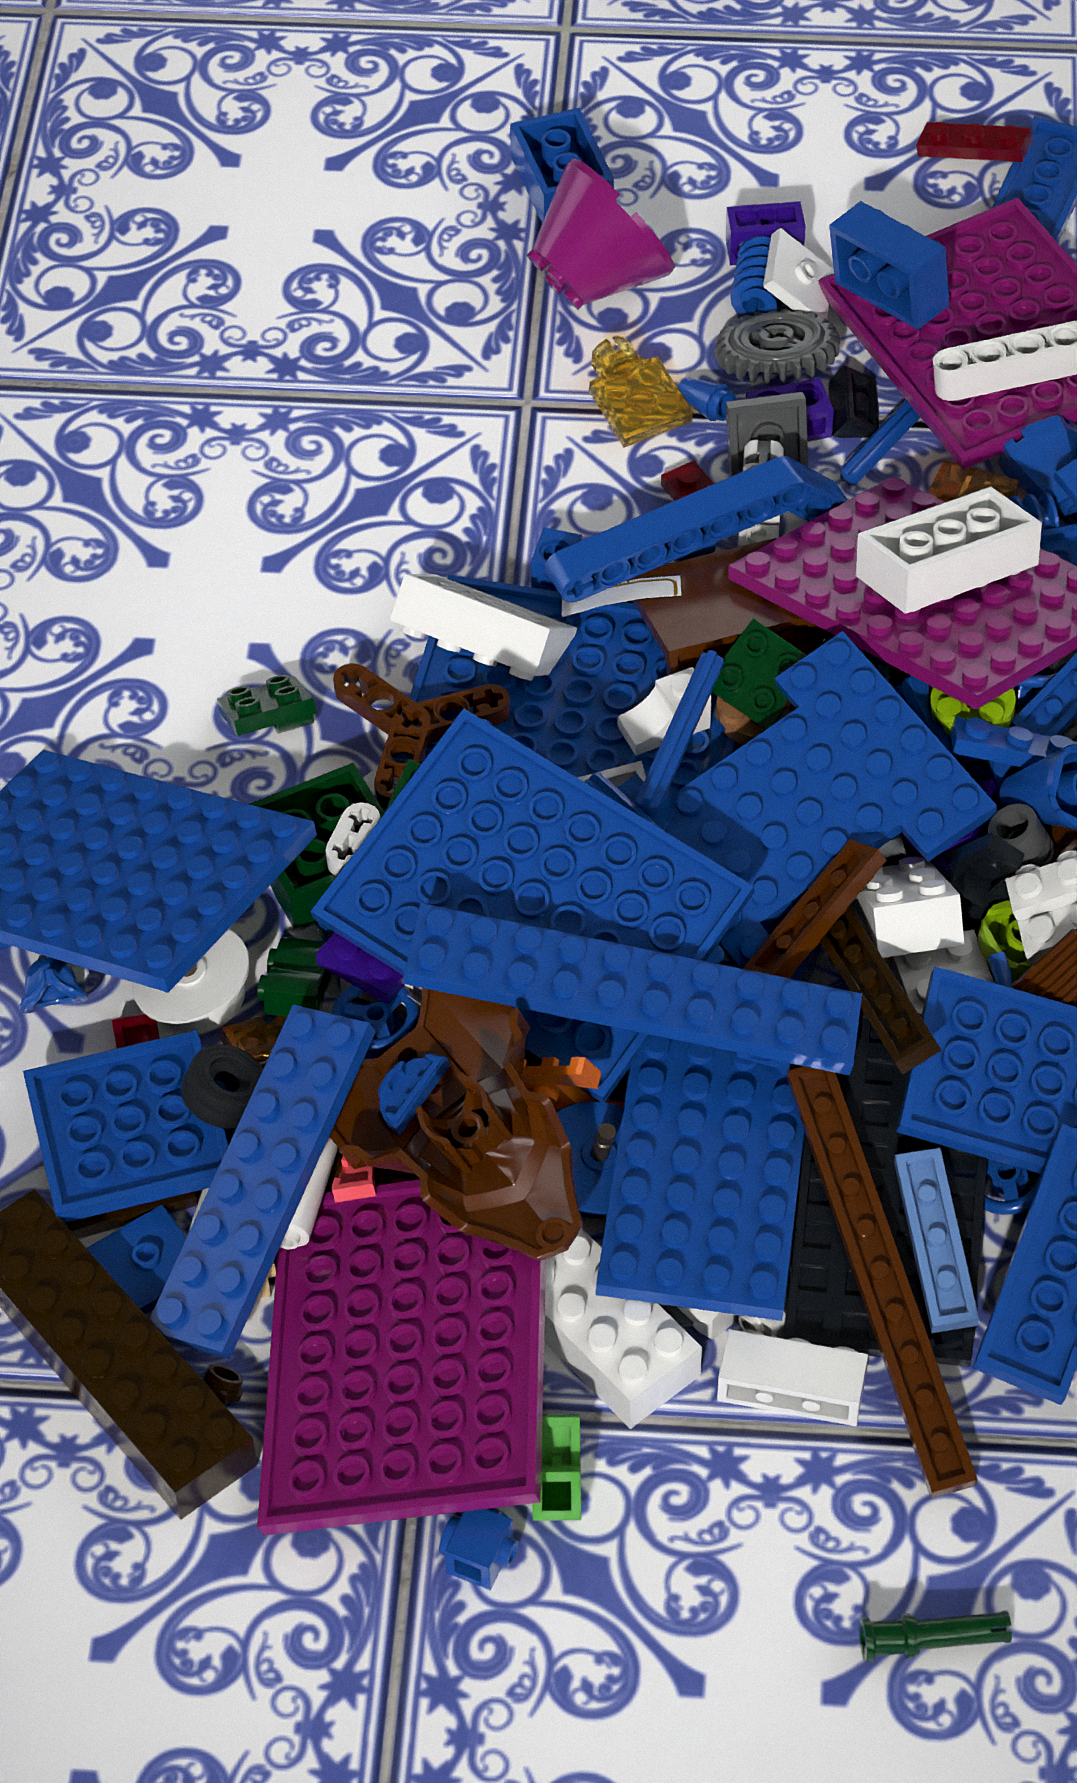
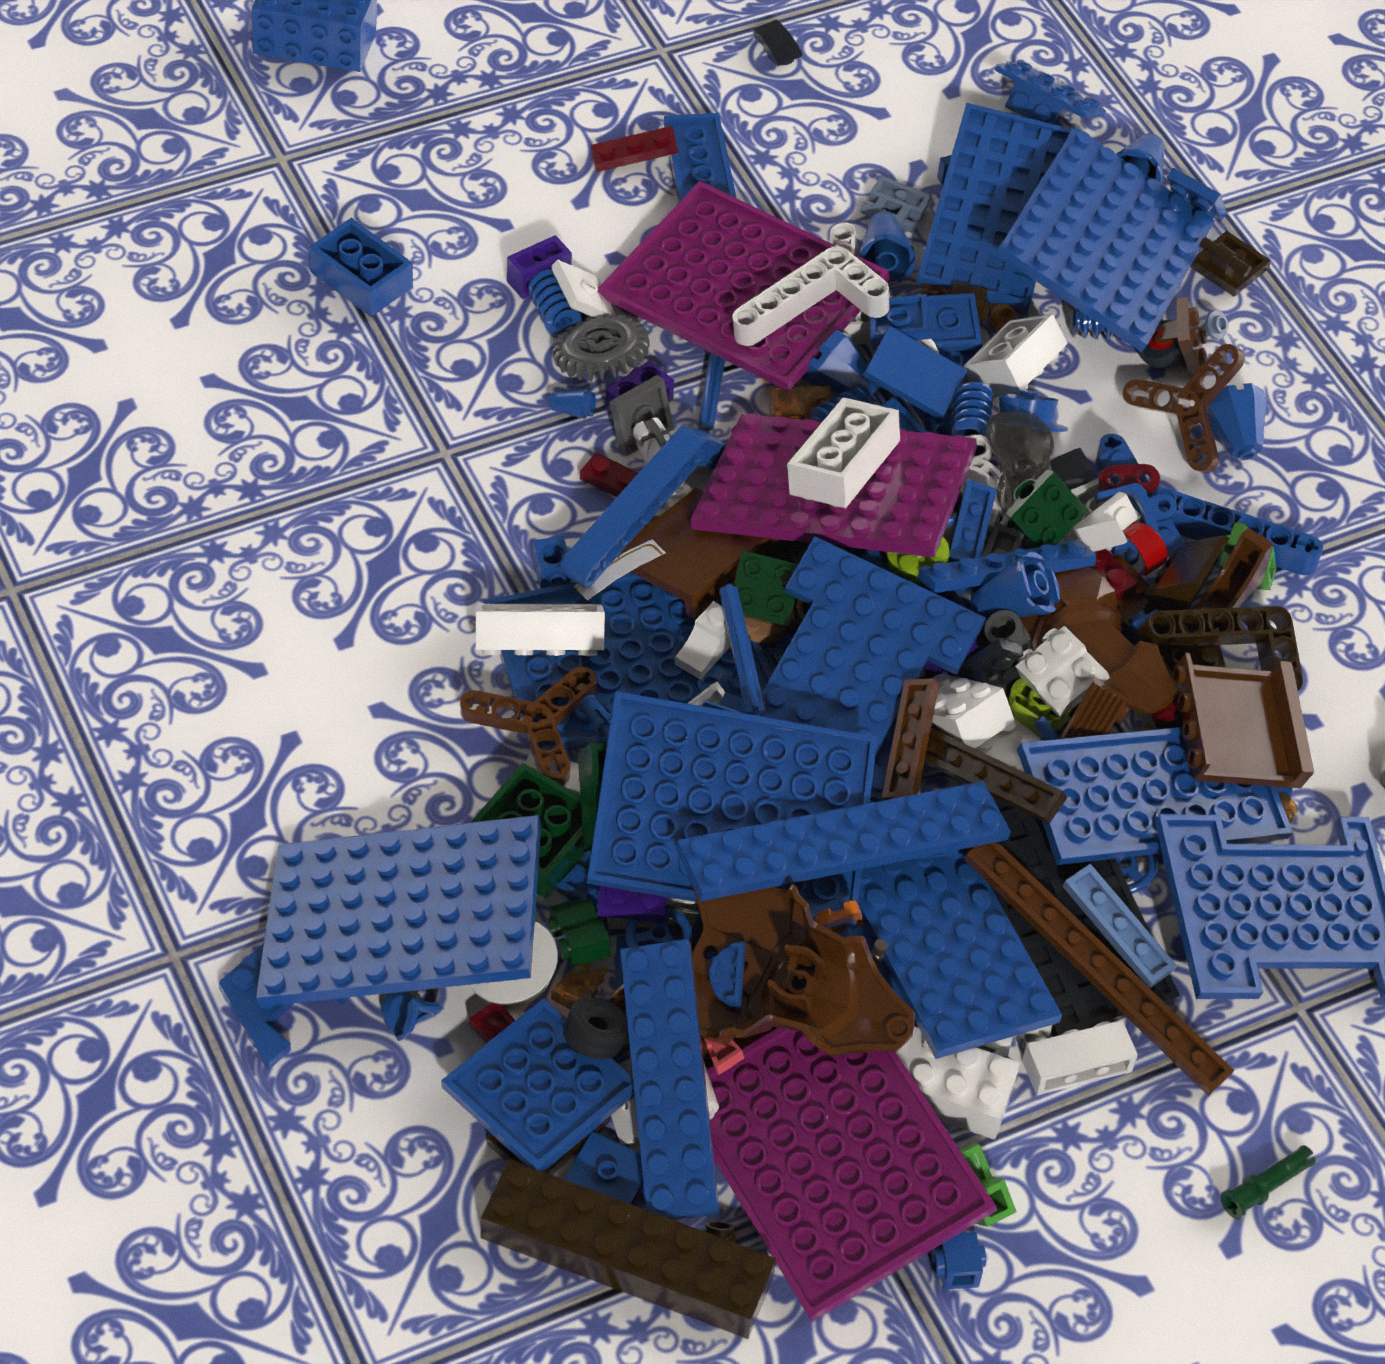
camera: 35 degrees left, 0 degrees up
dark green plate [217,675,317,736] -> none
white beam [325,803,380,876] -> none
magenta cone [527,158,675,310] -> none
clear yellow plate [589,335,693,448] -> none
black slope [828,365,879,438] -> none
blue brick [829,201,949,330] -> none

